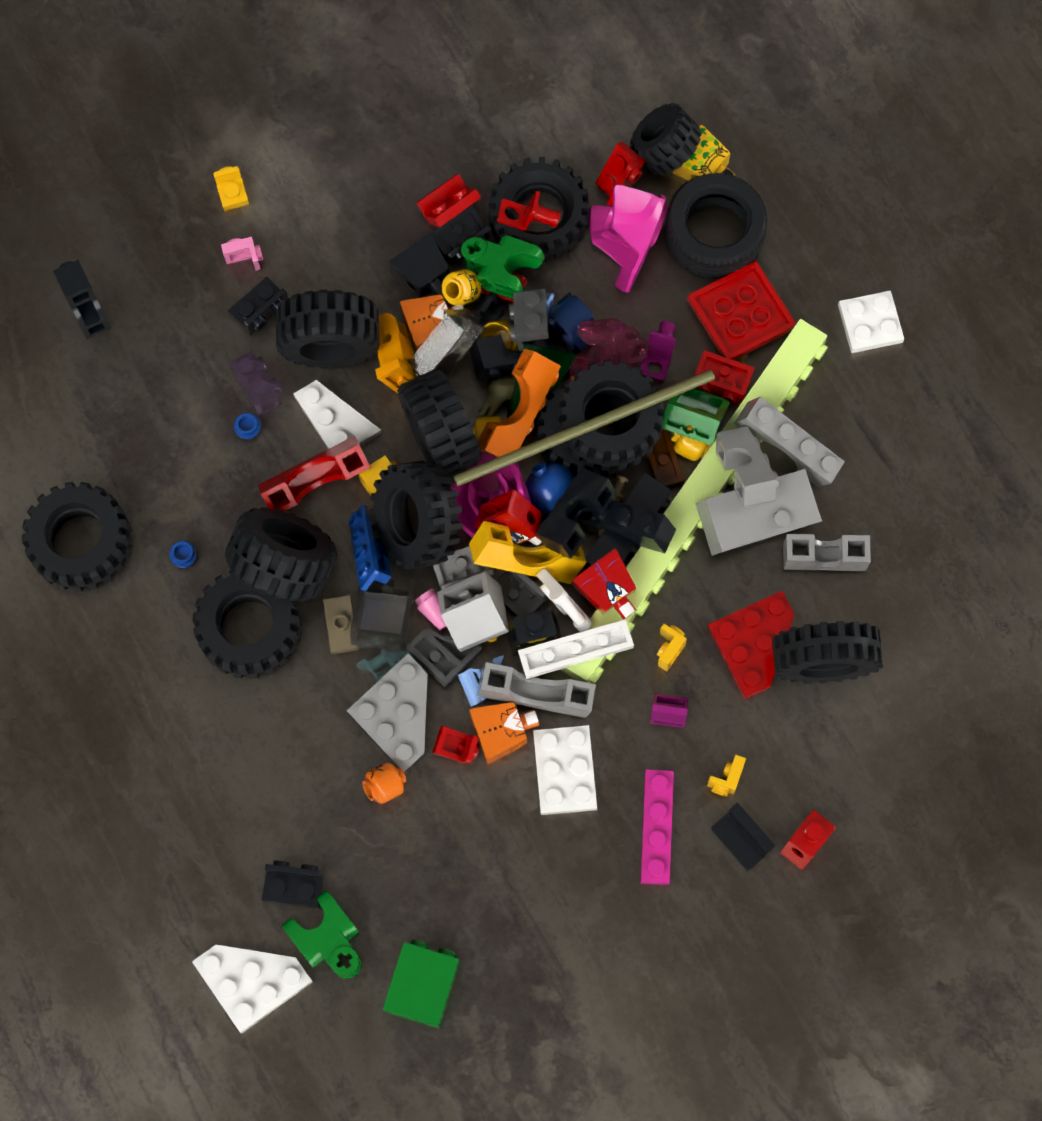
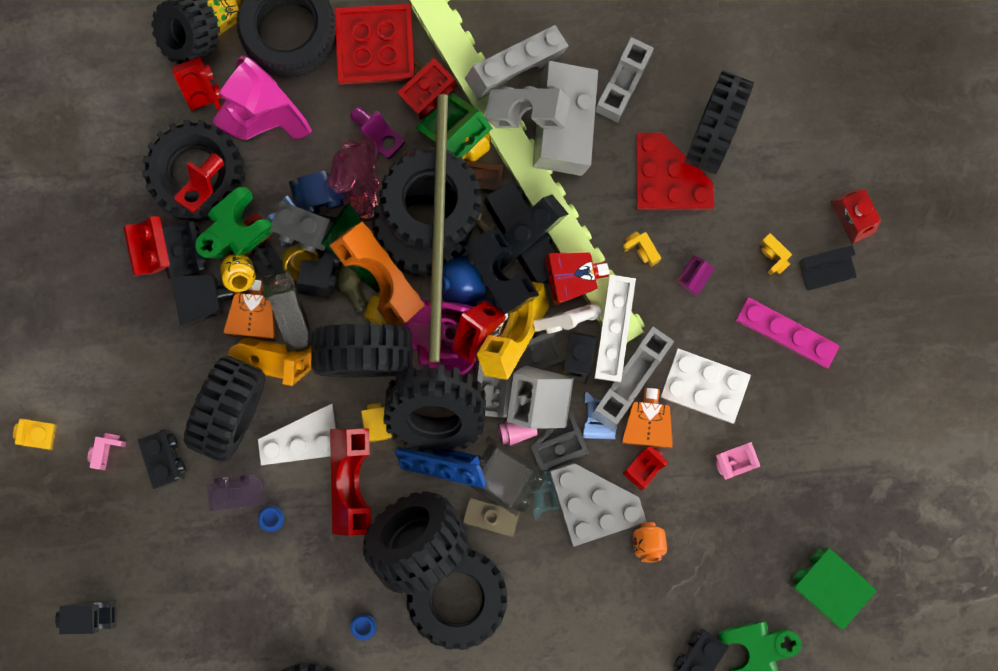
camera: 70 degrees left, 10 degrees up
none -> bright pink bracket [716,442,760,480]

